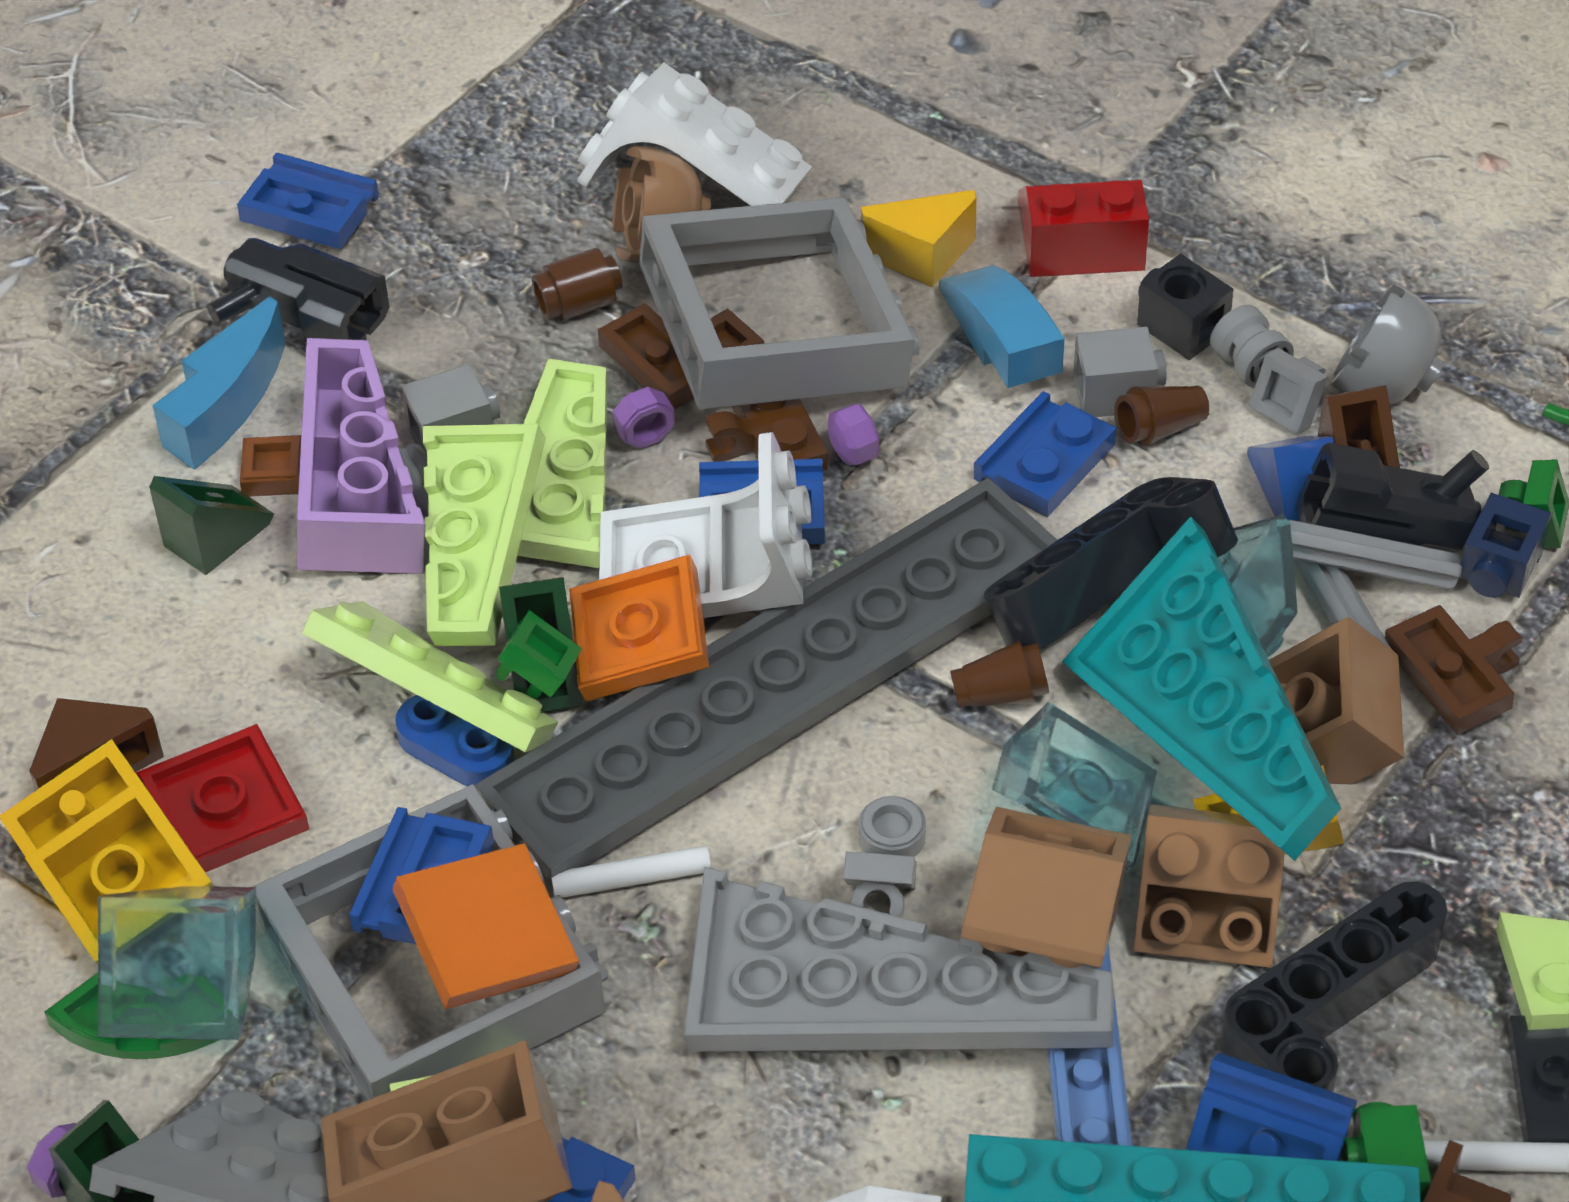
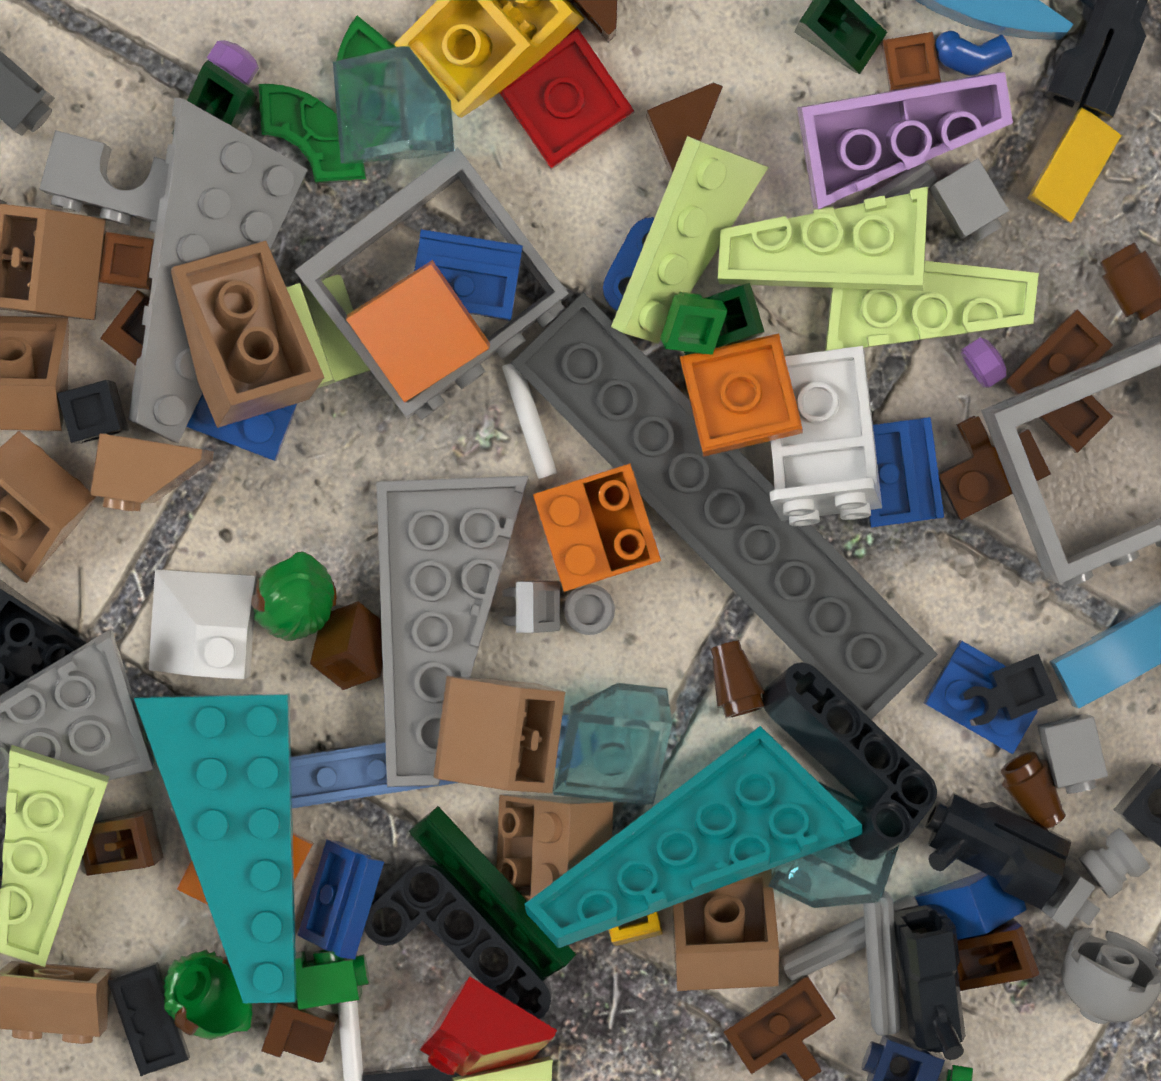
camera: 80 degrees right, 40 degrees up
medium lavender tile [828,404,879,466] -> none
none -> green hair [251,551,337,641]
none -> green tile [259,84,367,184]
none -> reddish brown panel [310,601,383,690]
none -> dark green tile [409,806,577,978]
none -> red slope [420,976,557,1077]
none -> orange slope [533,463,661,592]
none -> reddish brown slope [646,82,723,176]
none -> black piece [925,792,1071,910]
none -> blue arm [935,31,1013,76]
none -> black plate [959,654,1058,726]
none -> yellow slope [1027,107,1122,223]

